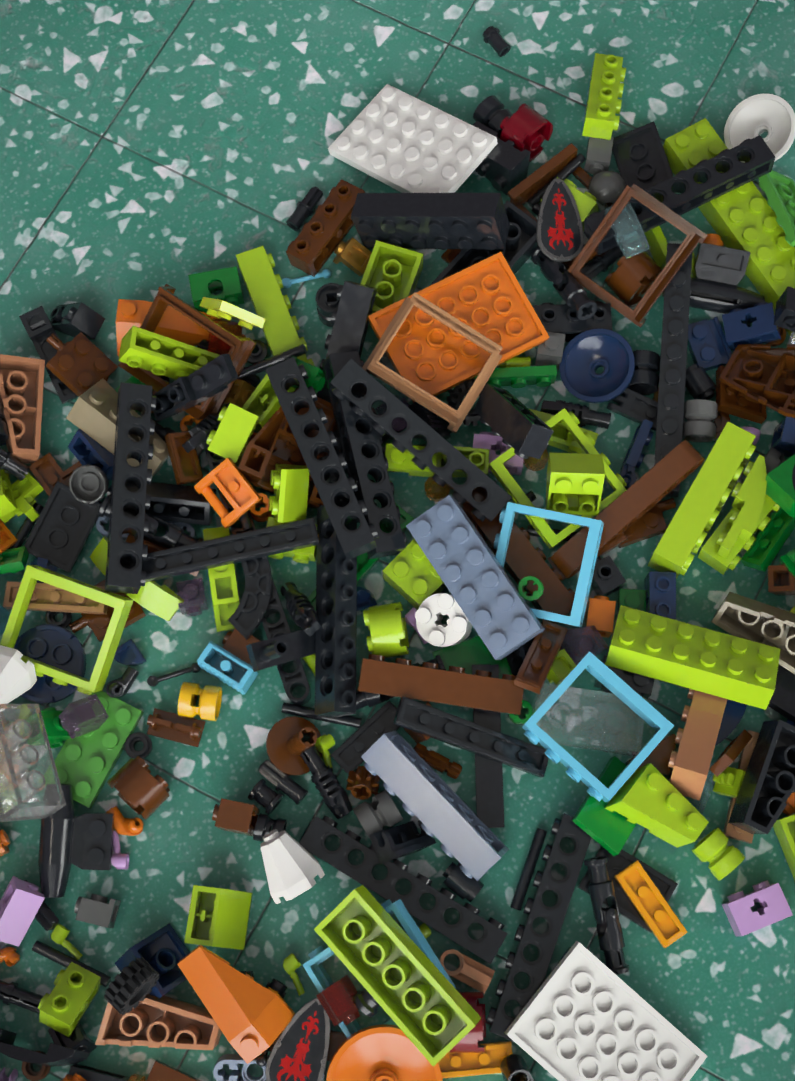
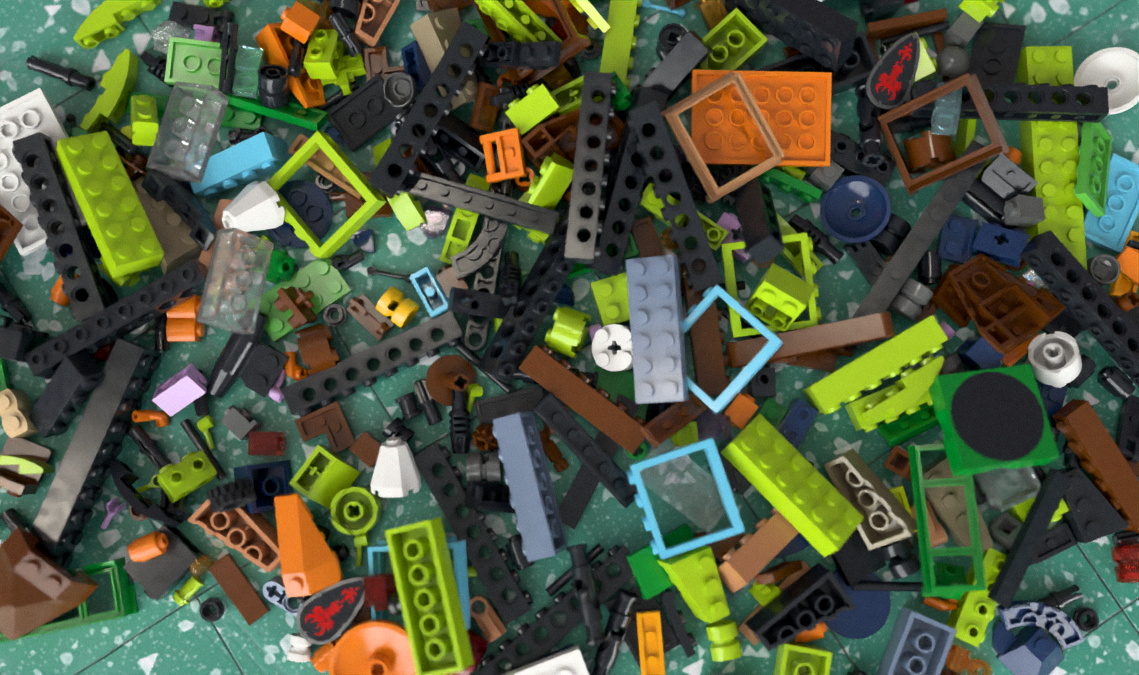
camera: 25 degrees right, 10 degrees up
brick [59,694,109,739] -> none
reddish brown brick [212,798,260,836] -> none
black bar [237,344,307,380] -> none
green bush [518,576,544,601] -> none
dark blue hinge [619,419,654,490] -> none
none -> lime hand [136,474,162,493]
none -> clear red brick [248,431,287,456]
none -> reddish brown hips [274,286,318,329]
none -> black brick [281,311,465,417]
none -> reddish brown plate [295,401,356,453]
none -> lime brick [330,486,383,535]
none -> reddish brown brick [349,431,382,468]
none -> black piece [566,543,607,645]
none -> reddish brown tile [630,216,665,258]
none -> black plate [660,589,697,658]
none -> dark grey brick [1004,194,1045,228]

